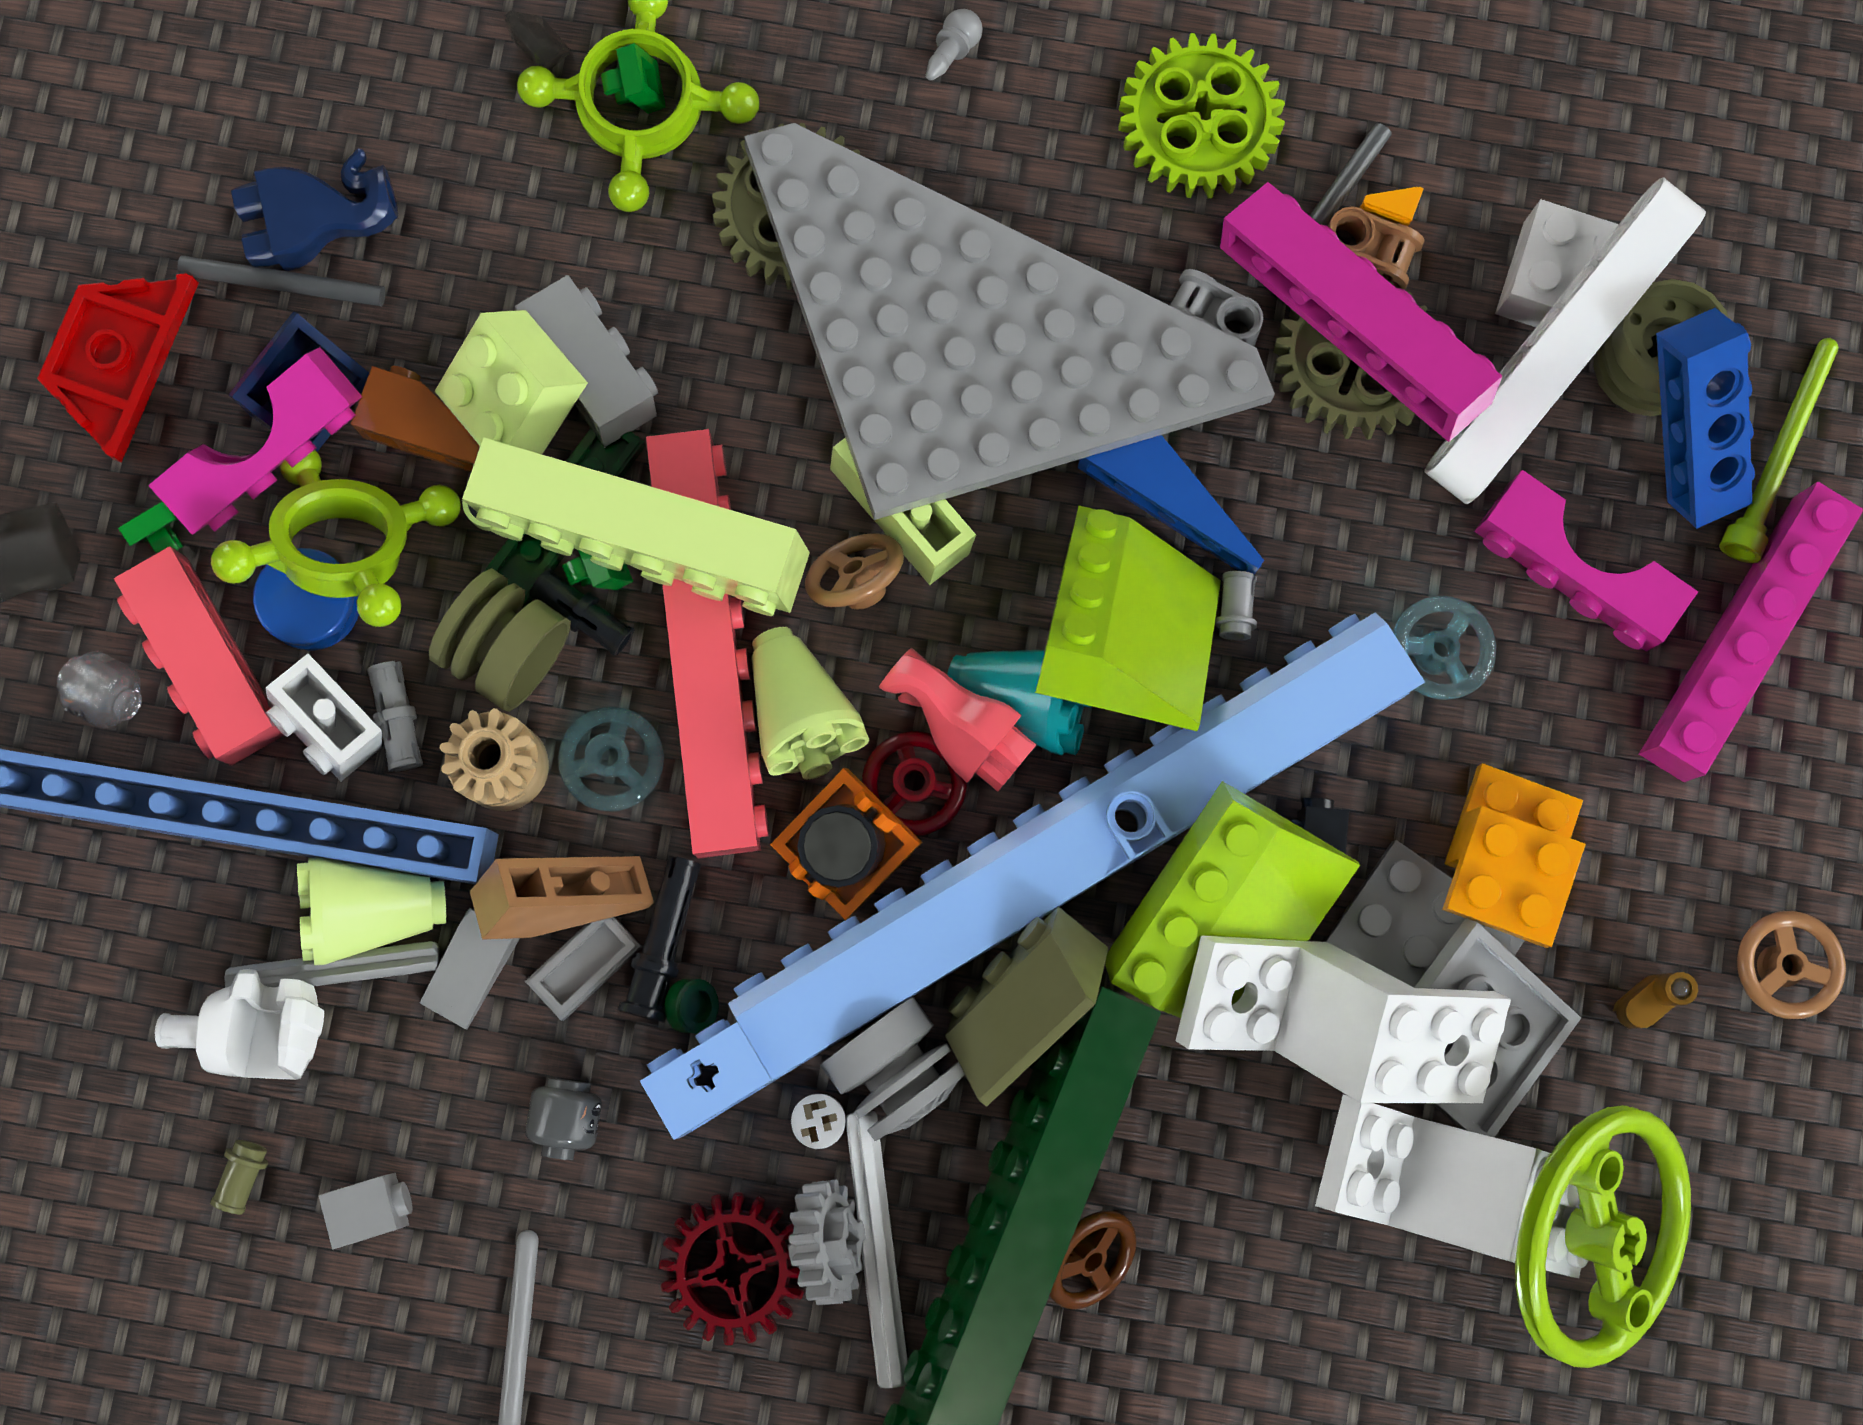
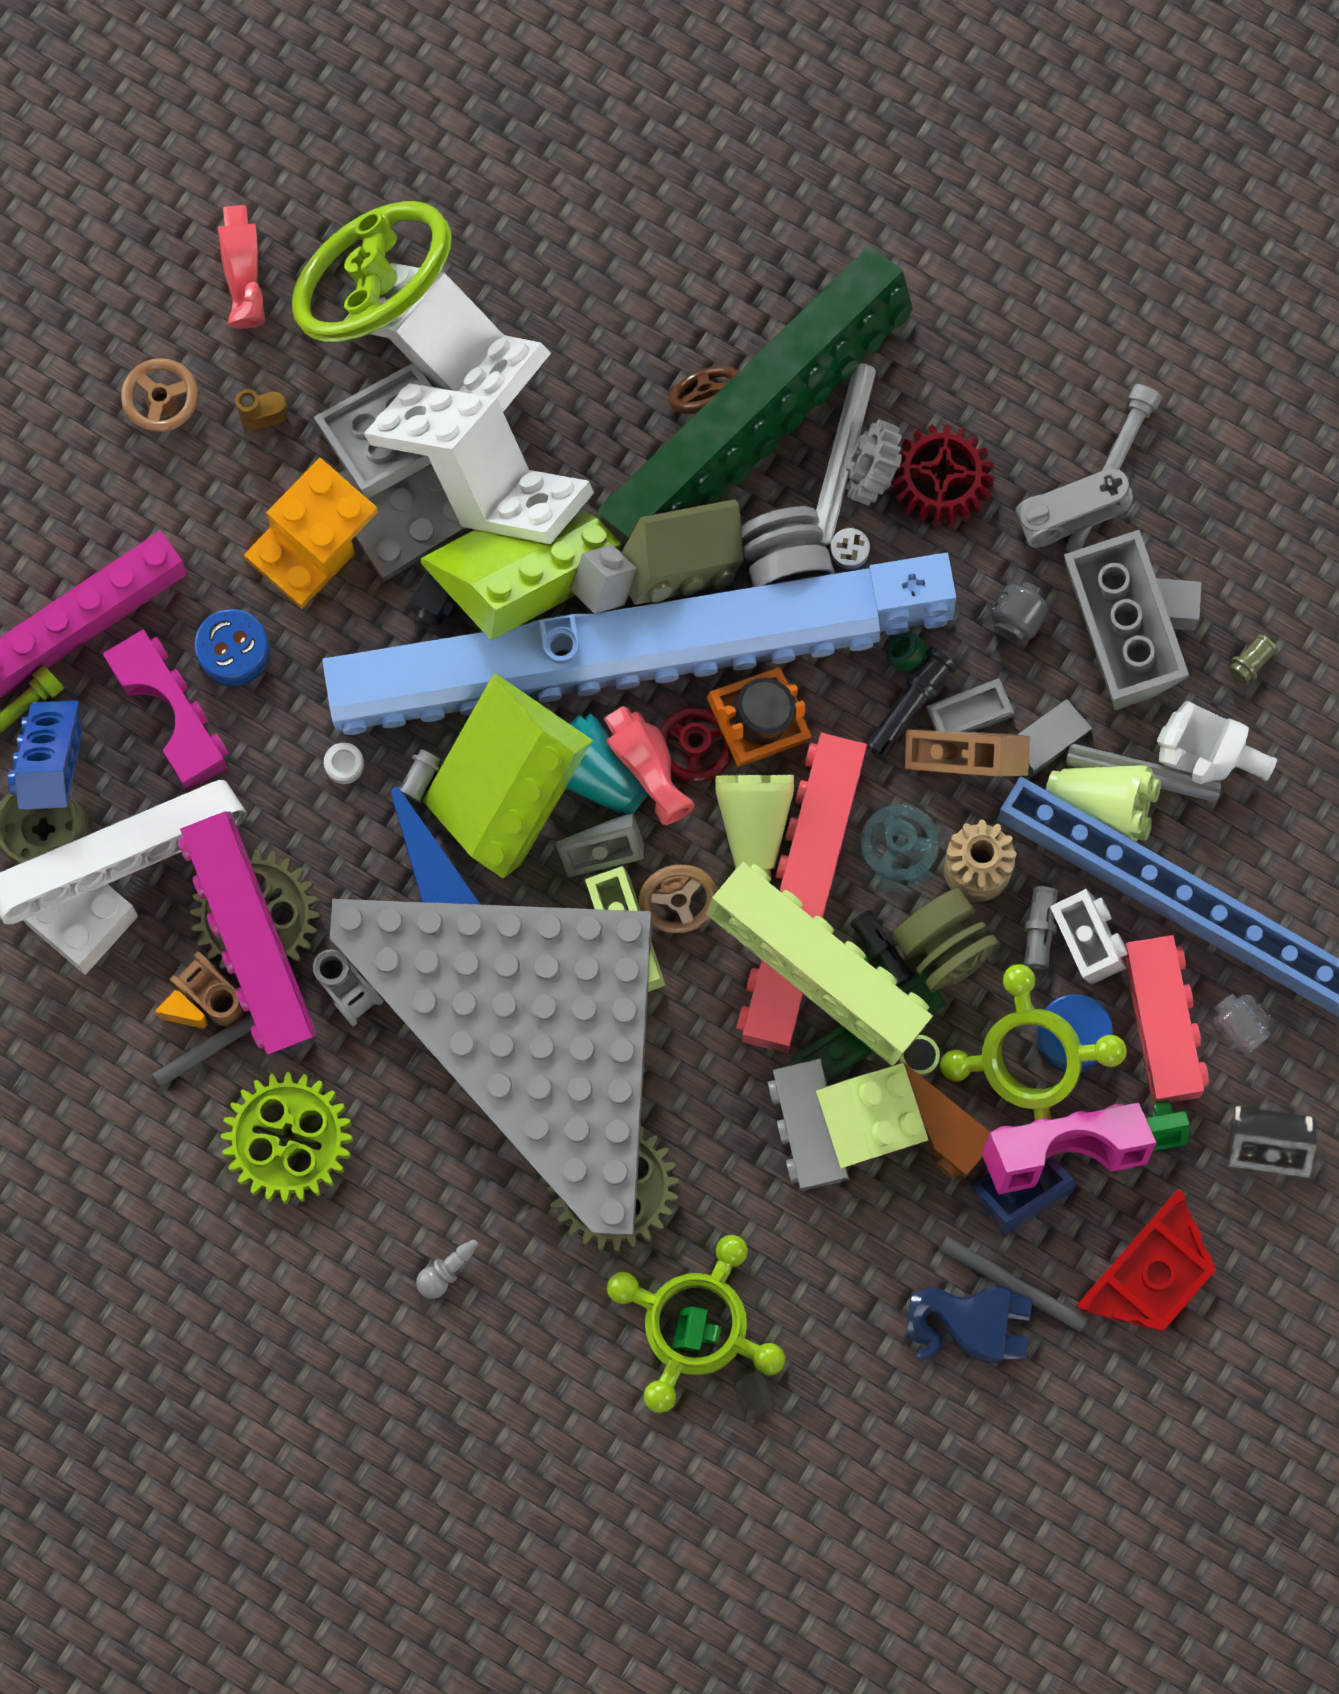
camera: 155 degrees left, 5 degrees down
clear light blue piece [1393,596,1496,700] -> none
none -> blue head [194,609,270,686]
none -> coral hips [218,205,265,329]
none -> white tile [324,743,364,784]
none -> light grey slope [556,813,644,877]
none -> light grey brick [571,545,637,614]
none -> light grey piece [1016,468,1133,548]
none -> light grey slope [1064,530,1189,710]

